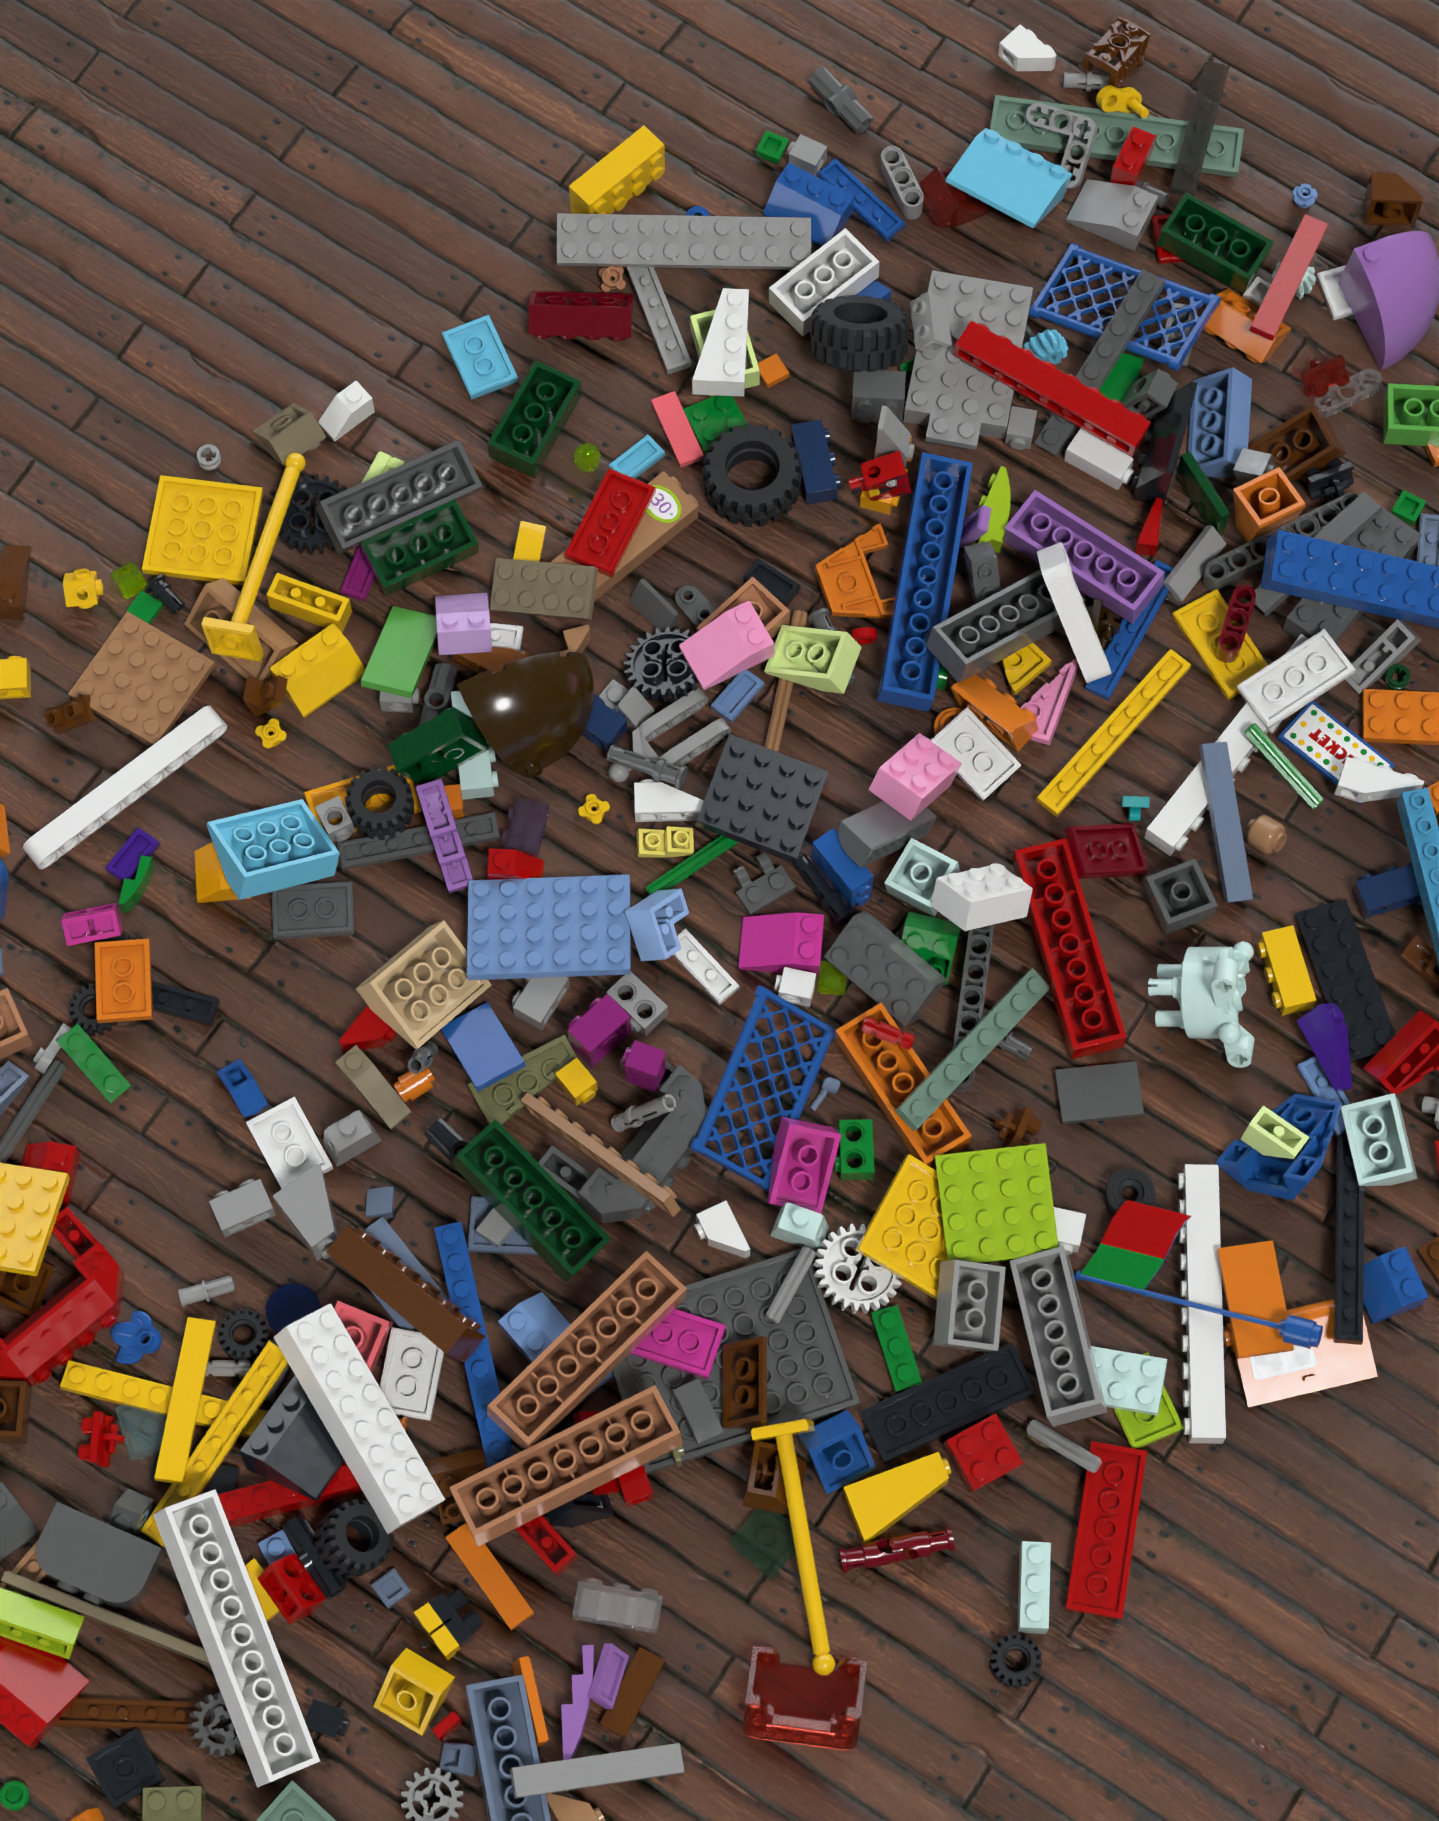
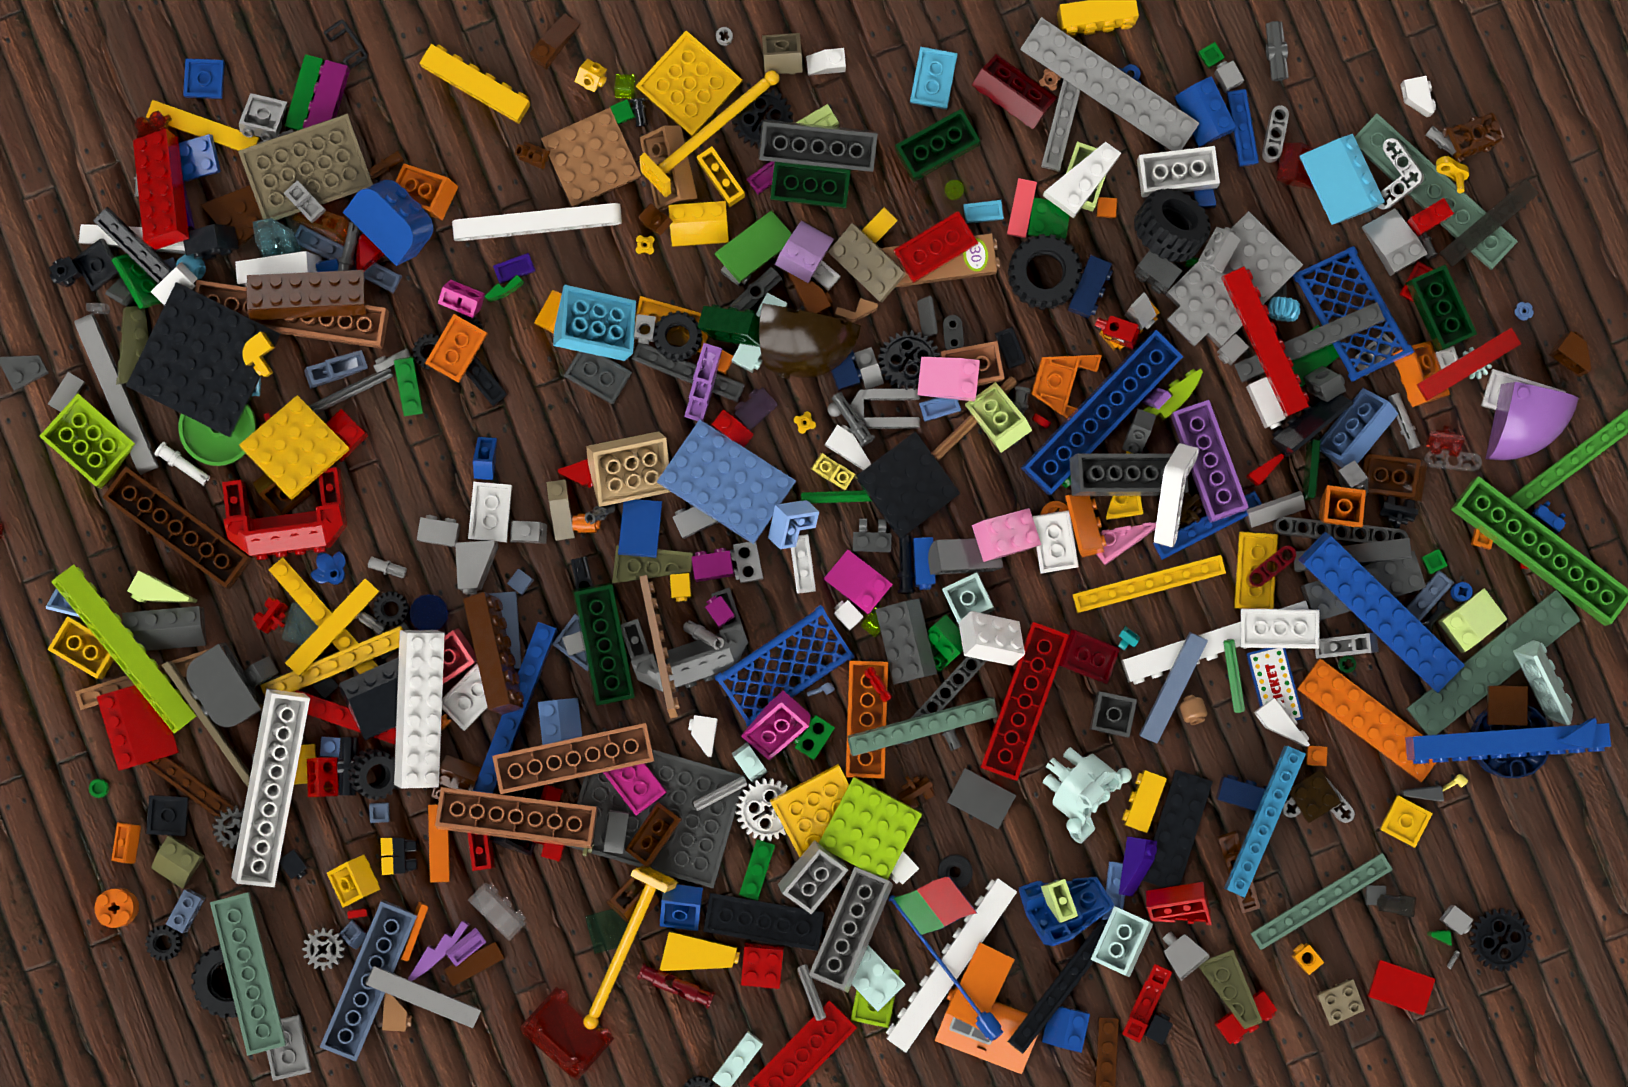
camera: 35 degrees right, 15 degrees up
none -> light grey pin [1388,393,1421,450]

